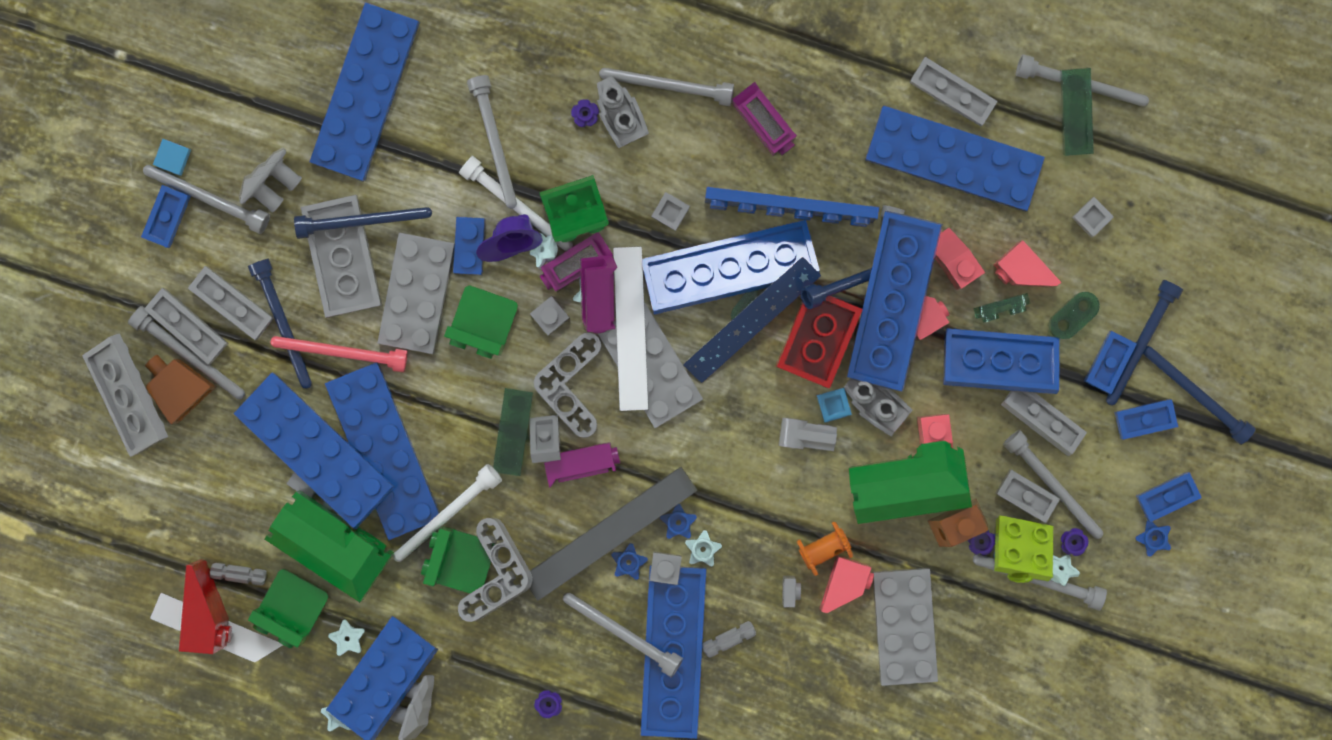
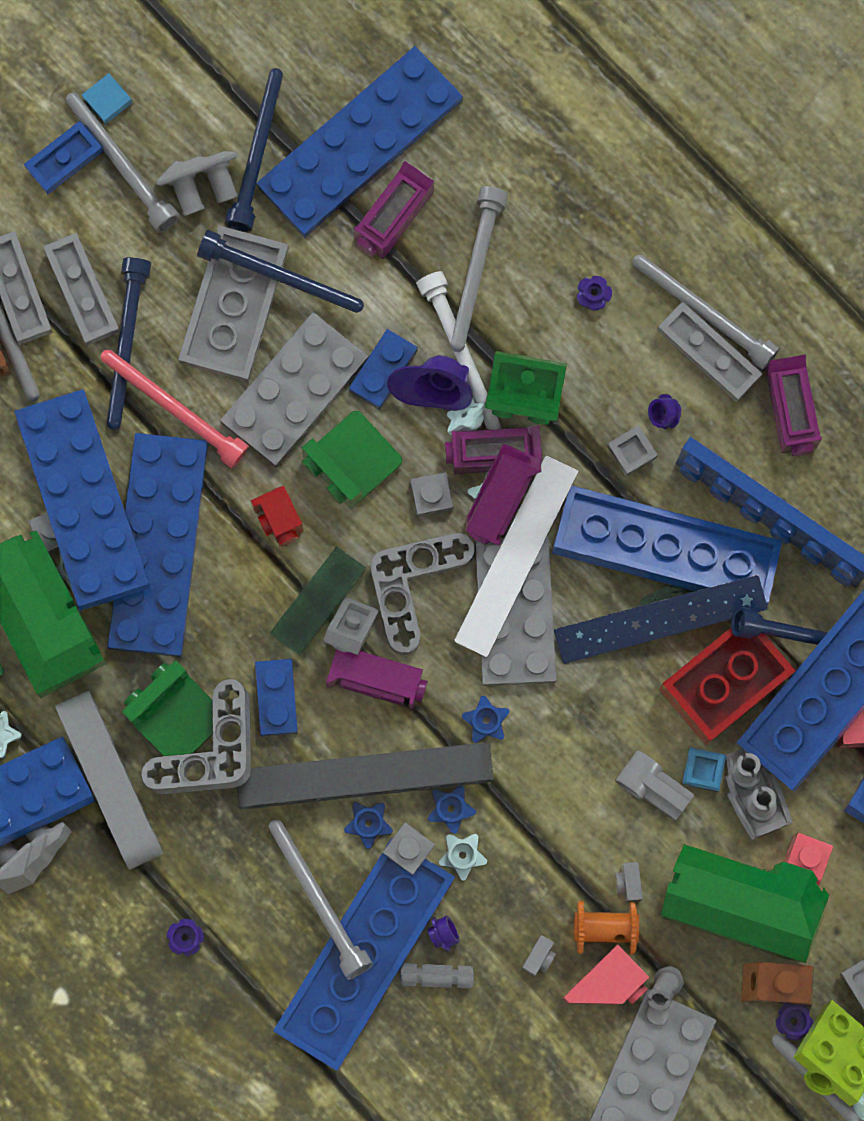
camera: 25 degrees right, 10 degrees down
white piece [393,464,502,562] -> none
light grey connector [597,76,649,148] -> none
none -> light grey beam [55,690,163,870]
none -> dark blue piece [224,68,283,232]
none -> red brick [250,485,304,547]
none -> blue plate [255,659,298,737]
none -> magenta window [354,161,434,259]
none -> dark purple plate [428,915,460,952]
none -> blue plate [462,696,509,743]
none -> light grey plate [615,862,643,903]
none -> light grey pin [647,966,684,1011]
none -> dark purple plate [648,394,681,429]
none -> light grey plate [657,301,762,403]

